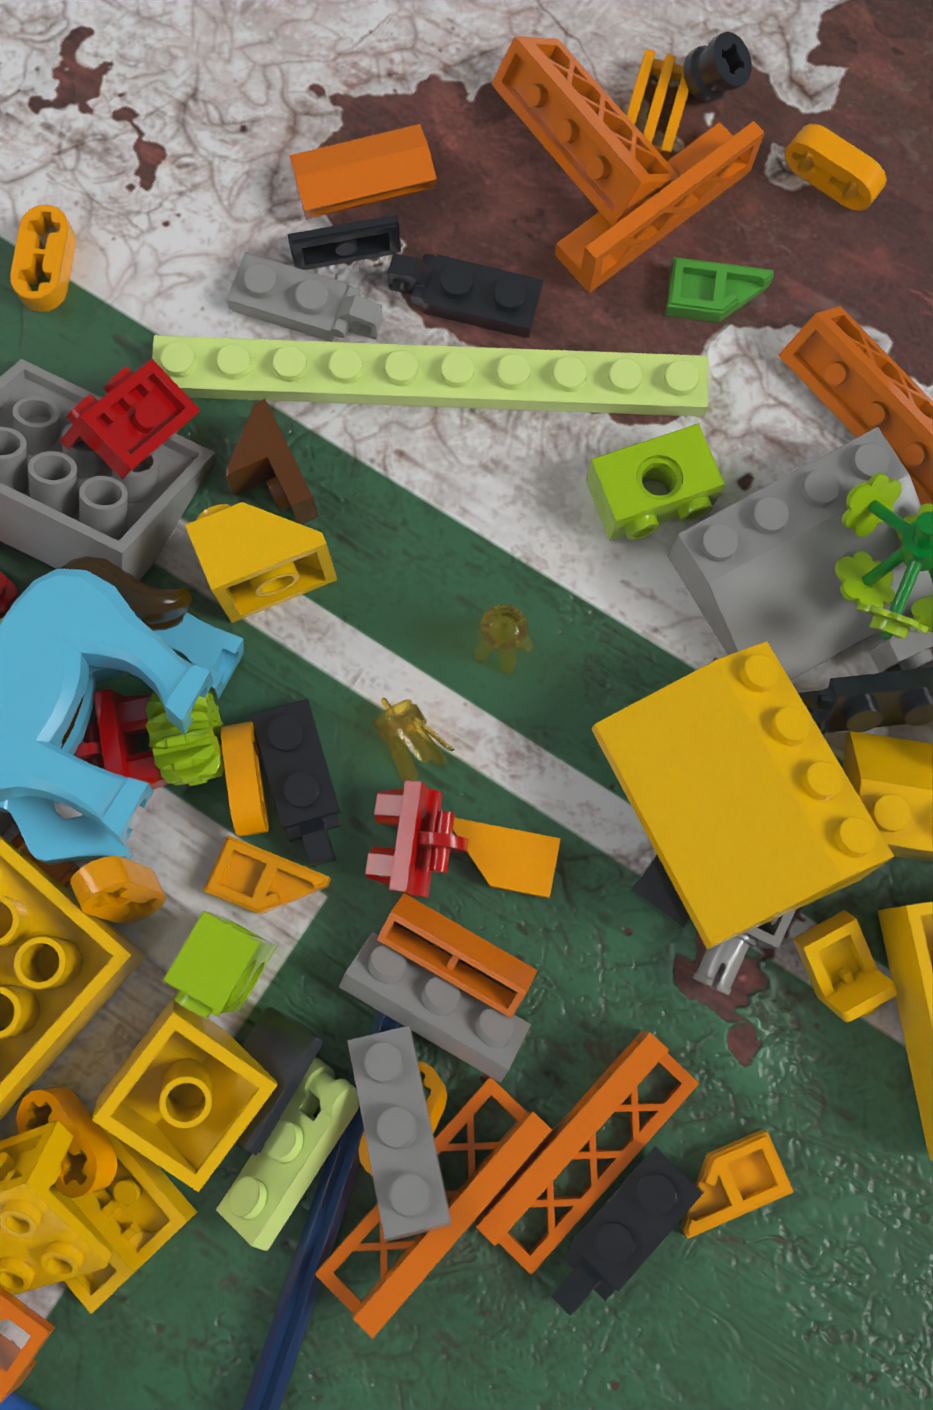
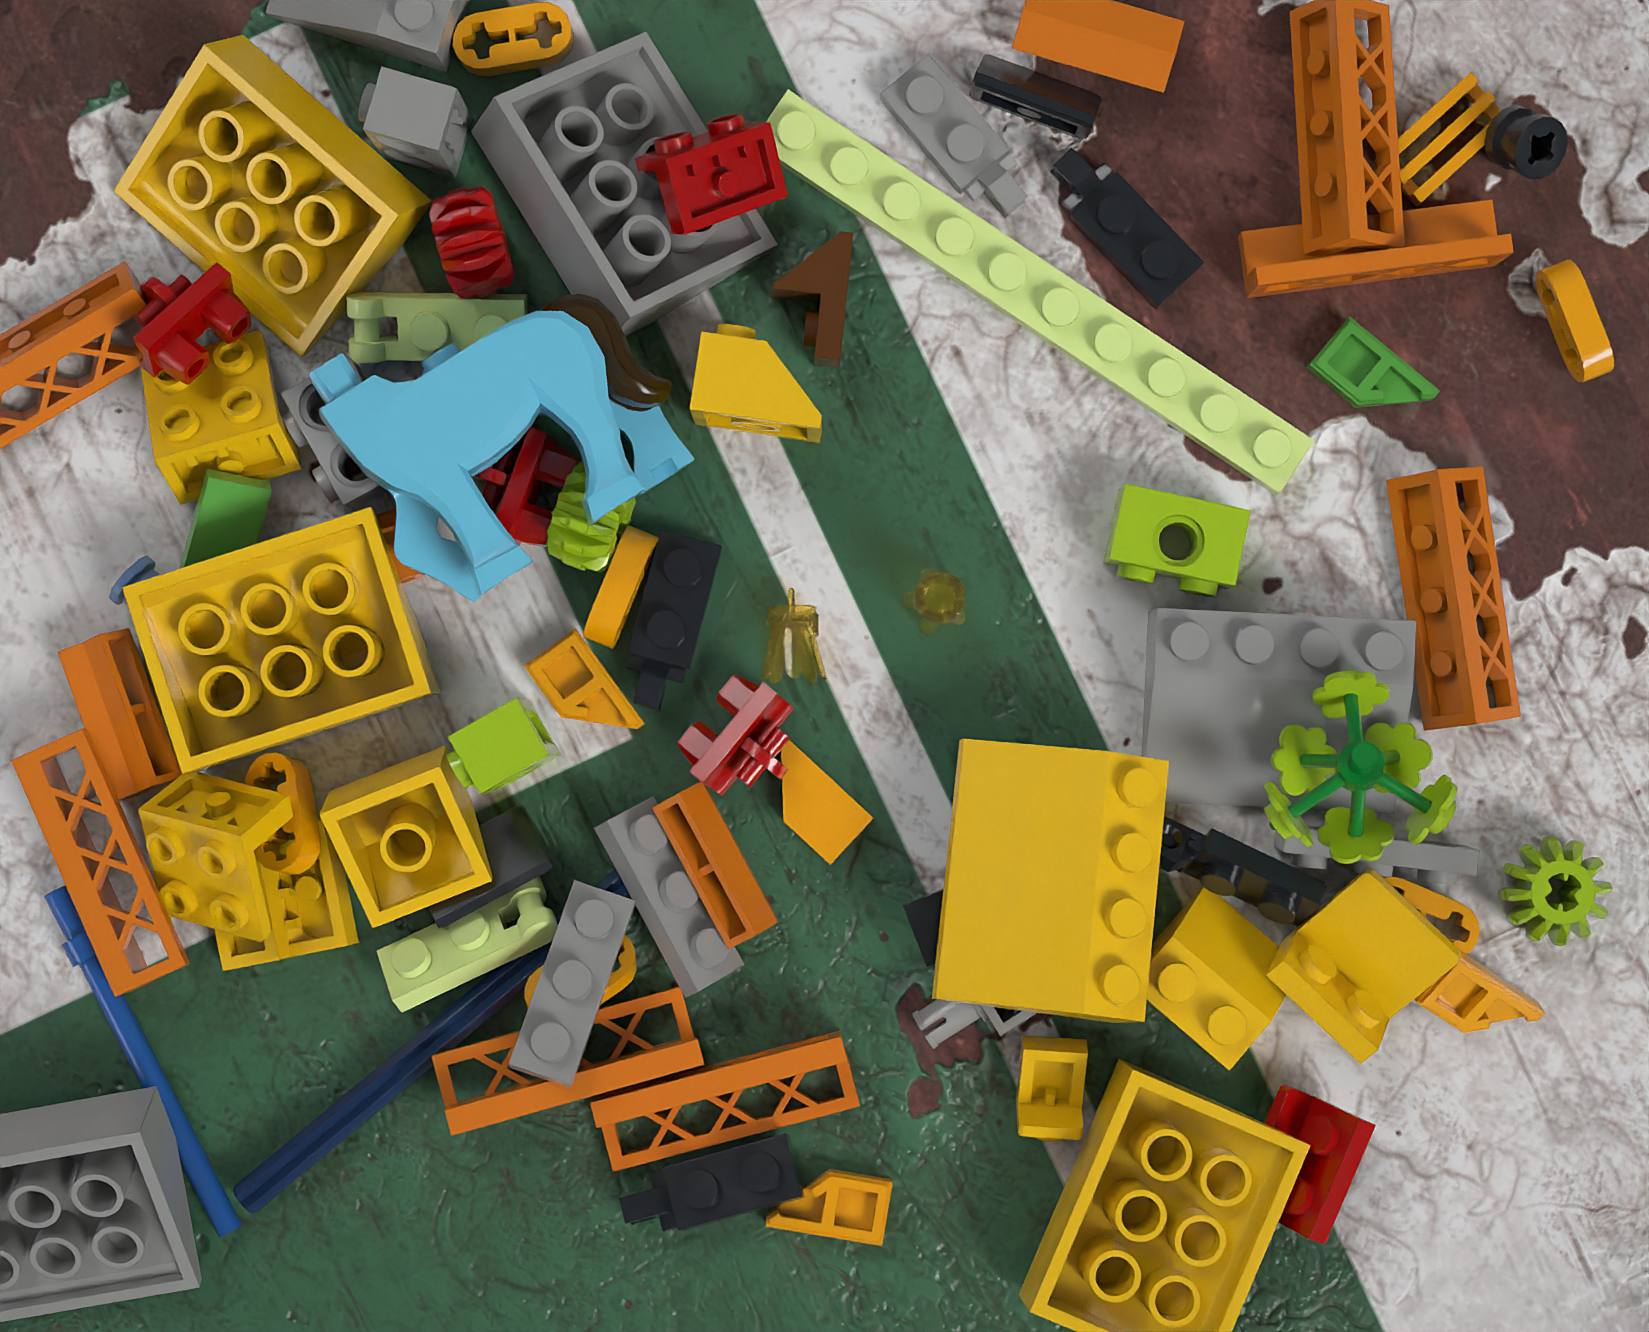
camera: 30 degrees right, 10 degrees up
light orange beam [70,856,166,924] -> none

